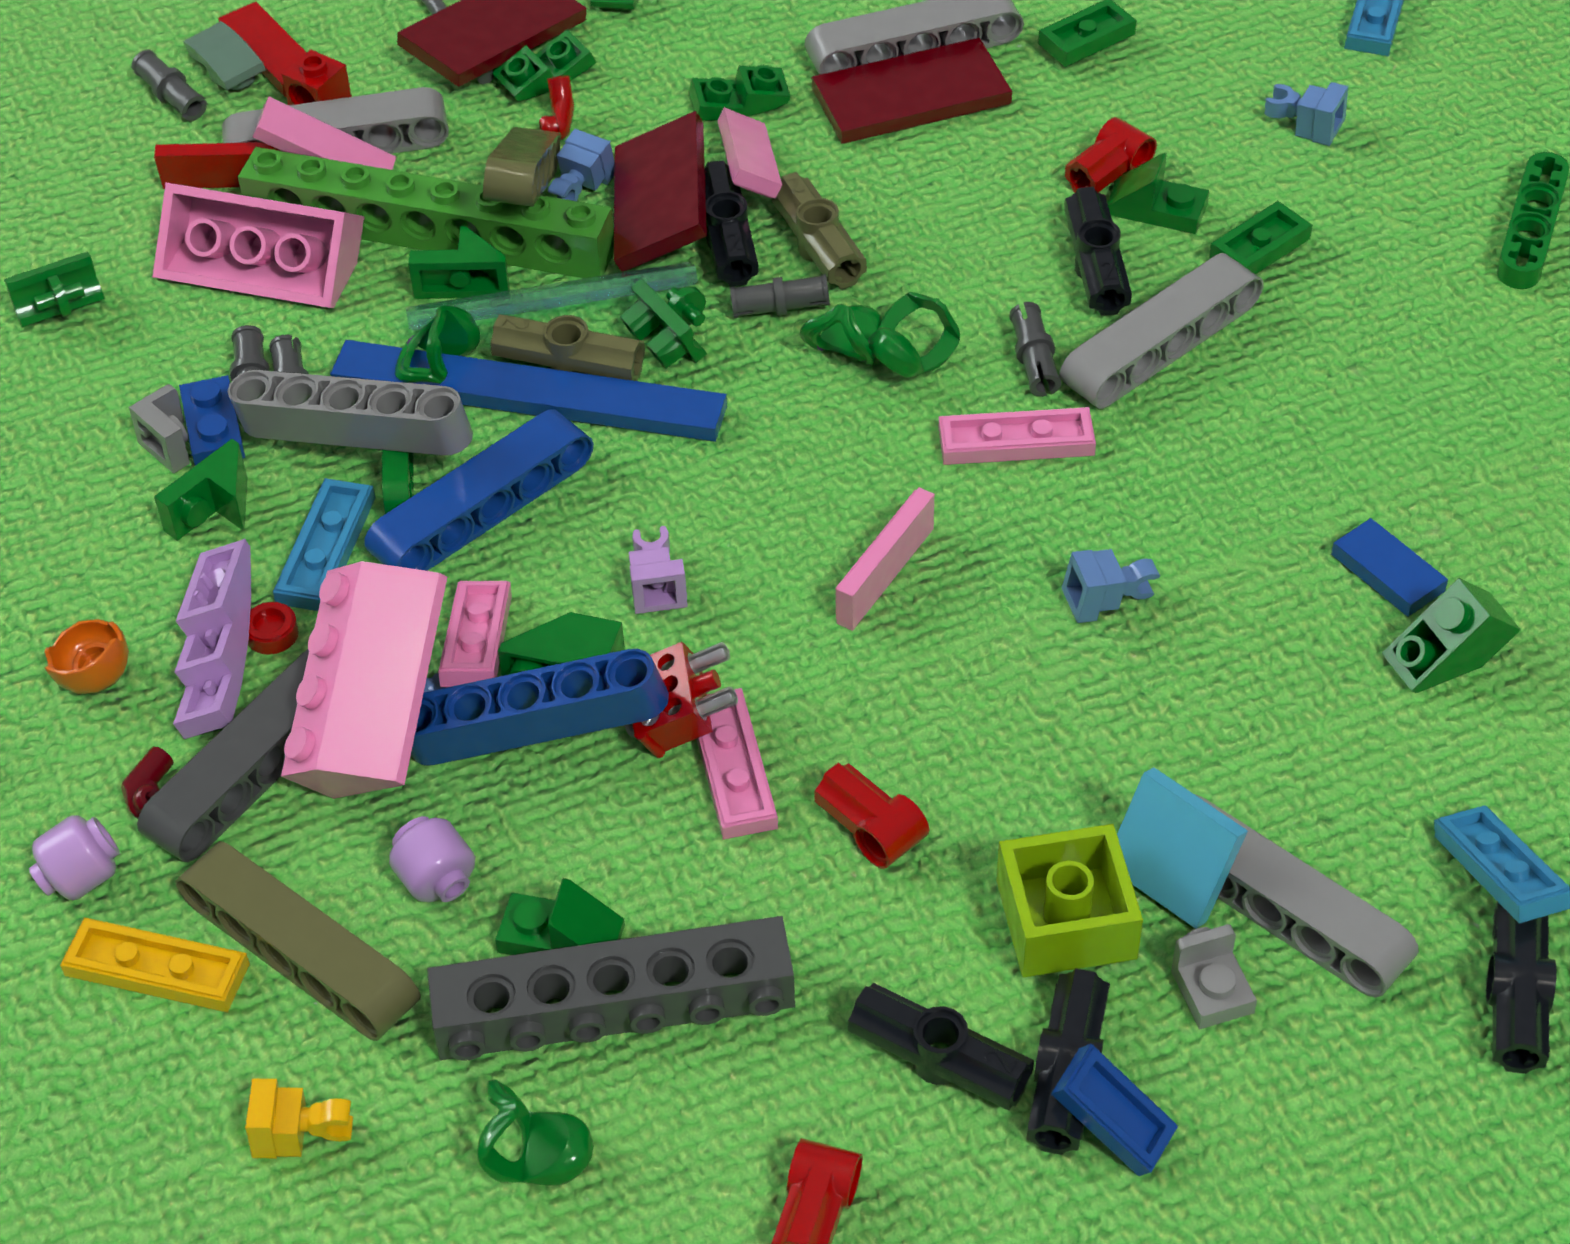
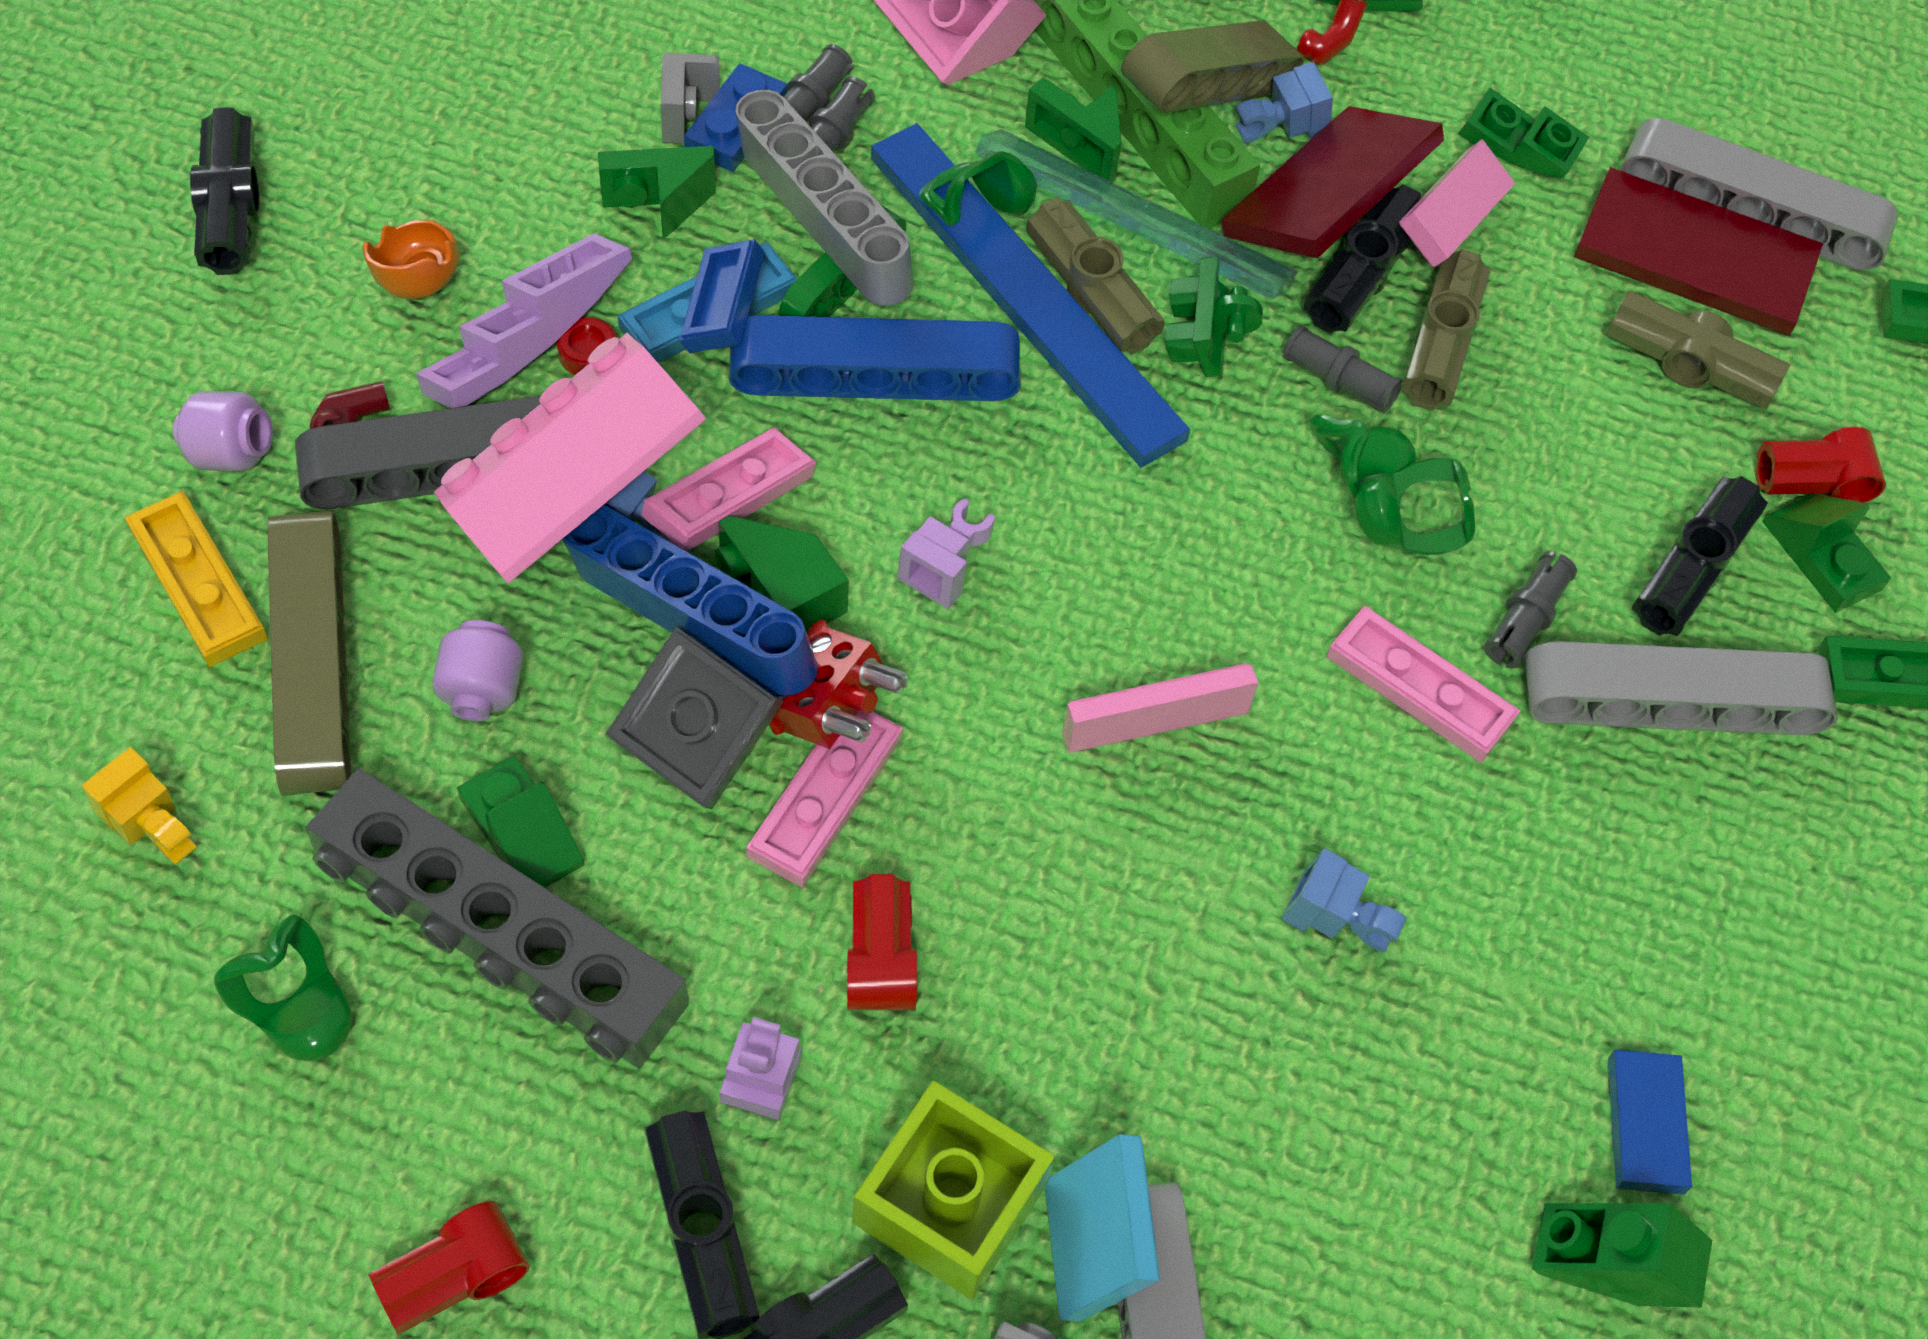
camera: 35 degrees right, 10 degrees up
none -> dark grey tile [605,627,784,809]
none -> blue tile [679,239,765,353]
none -> lavender piece [719,1017,802,1121]
none -> olive piece [1606,290,1791,410]

